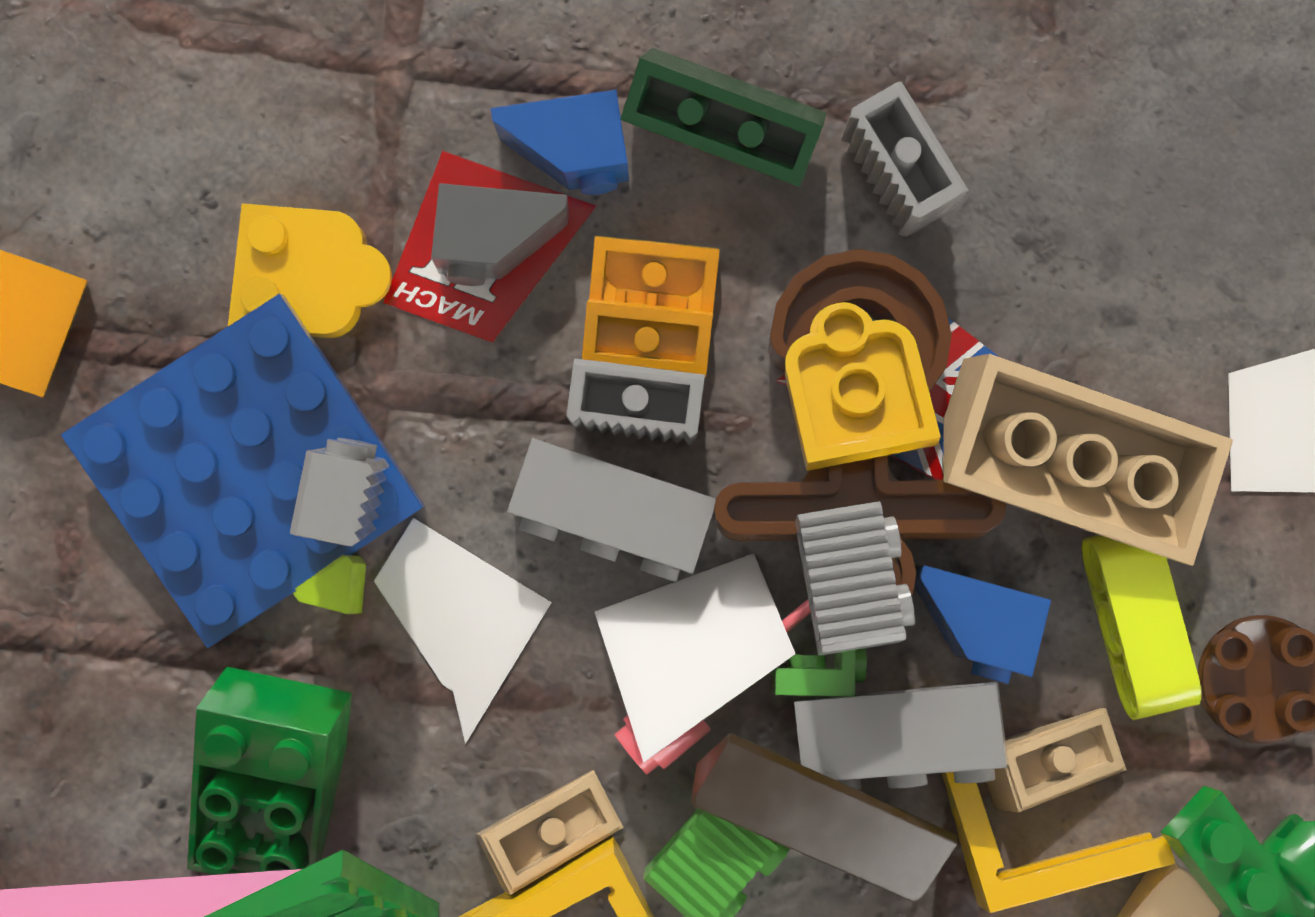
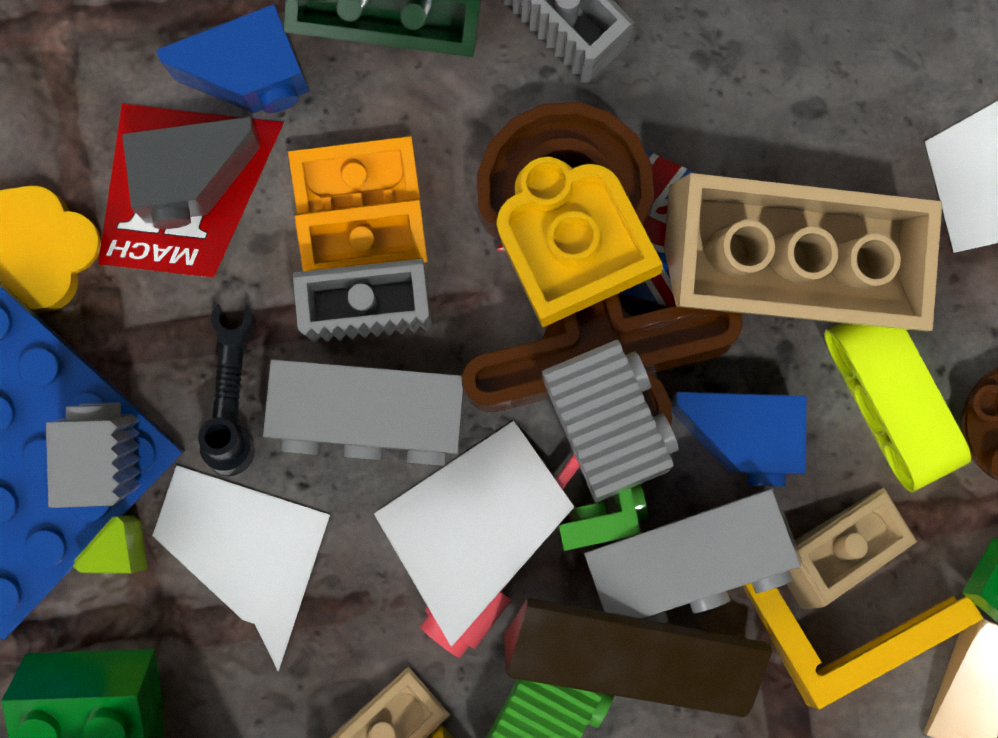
camera: 20 degrees left, 0 degrees up
none -> black brick [198,304,256,476]

